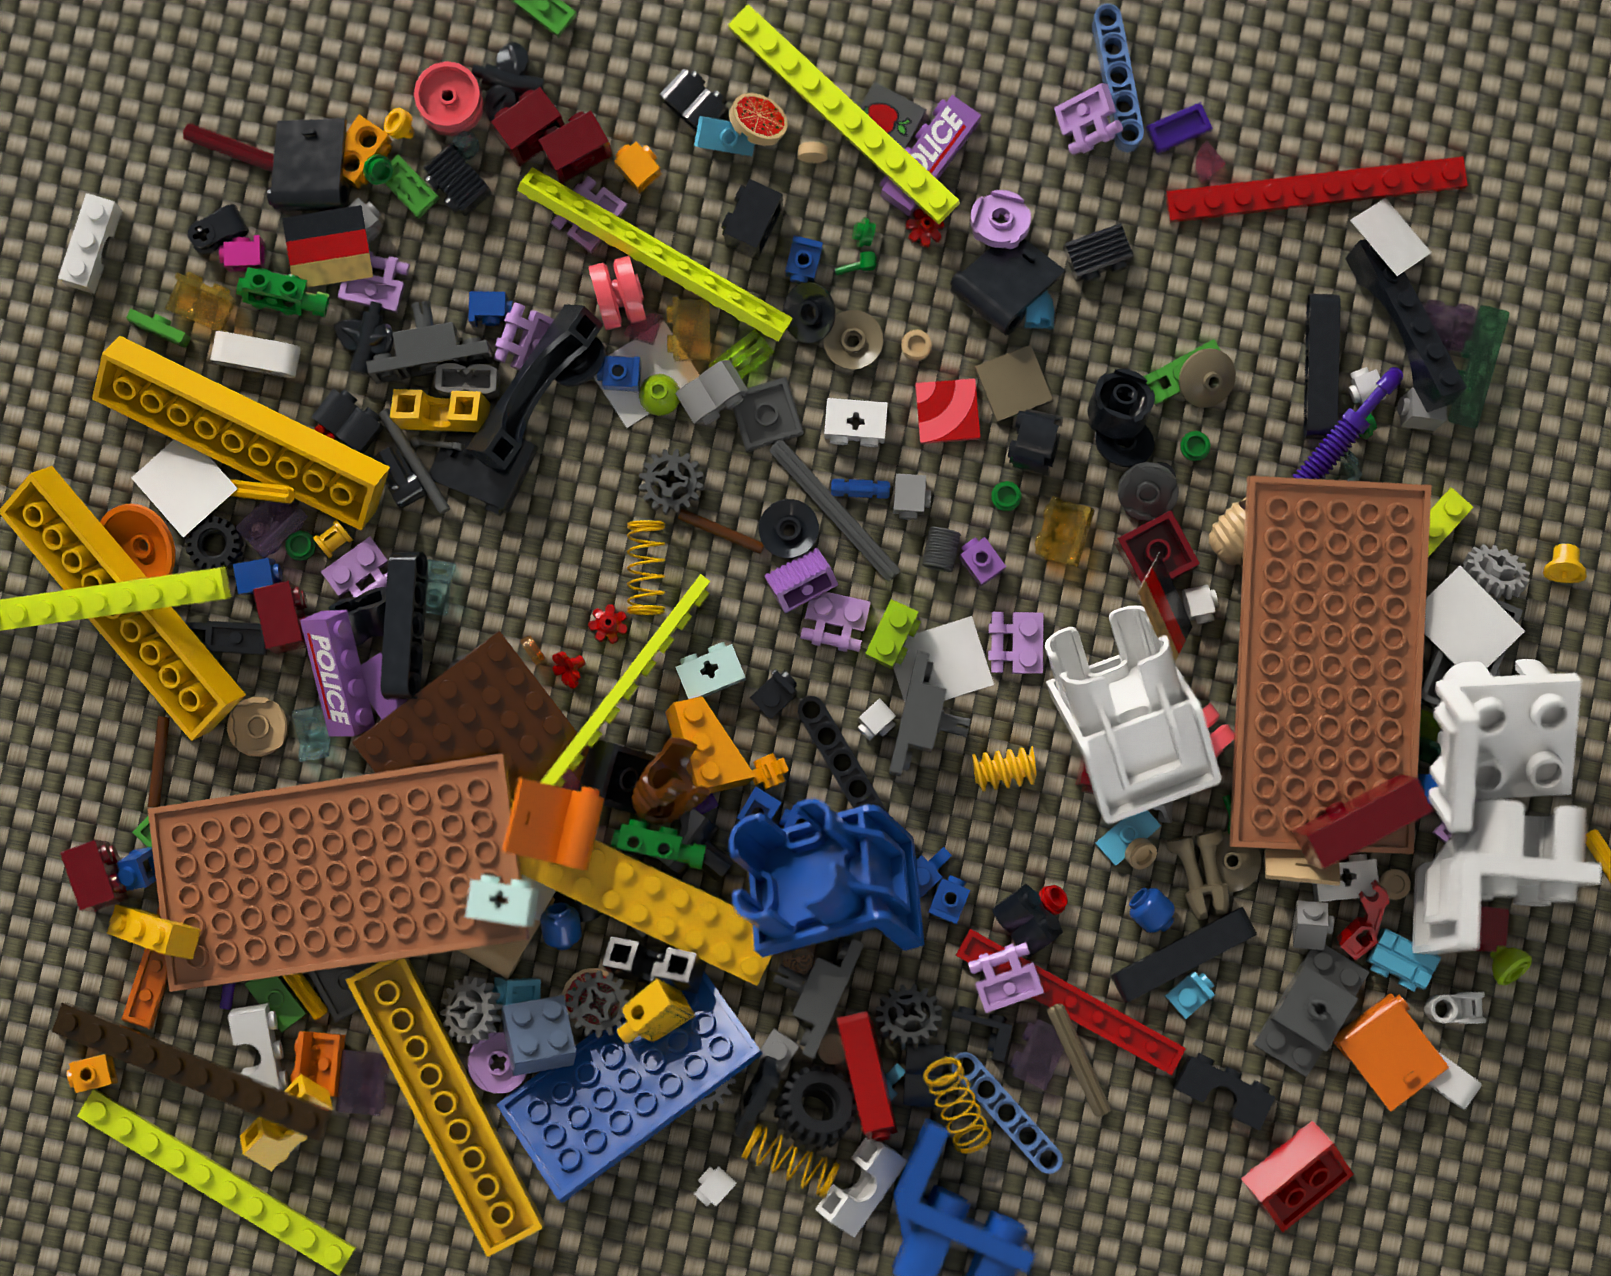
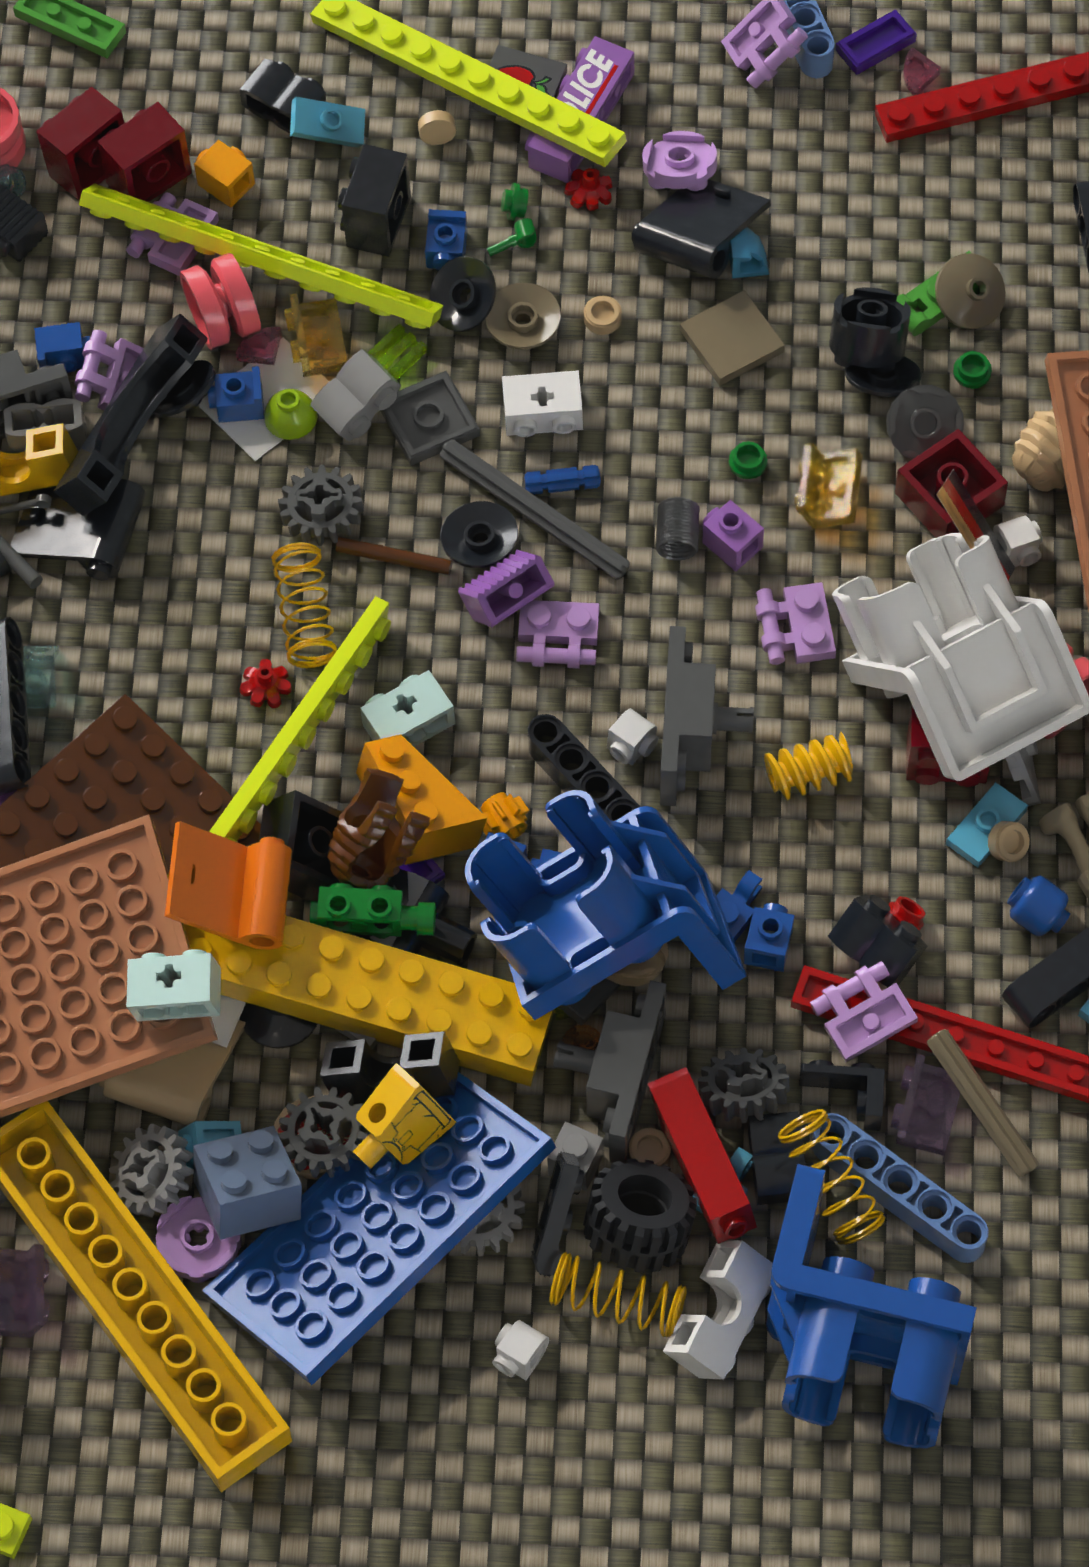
camera: 10 degrees left, 20 degrees down
black plant [472,42,545,122] -> none
clear orange tile [520,635,546,666] -> none
blue head [540,902,582,950] -> none
red plant [552,651,586,689] -> none
tile [729,93,788,146] -> none
black bracket [750,669,797,720] -> none
lime brick [865,599,922,670] -> none
light grey brick [893,474,931,520] -> none
white sticker [894,616,994,702] -> none
tile [915,378,980,444] -> none
black brick [1008,409,1063,476] -> none
black brick [1063,223,1134,283] -> none

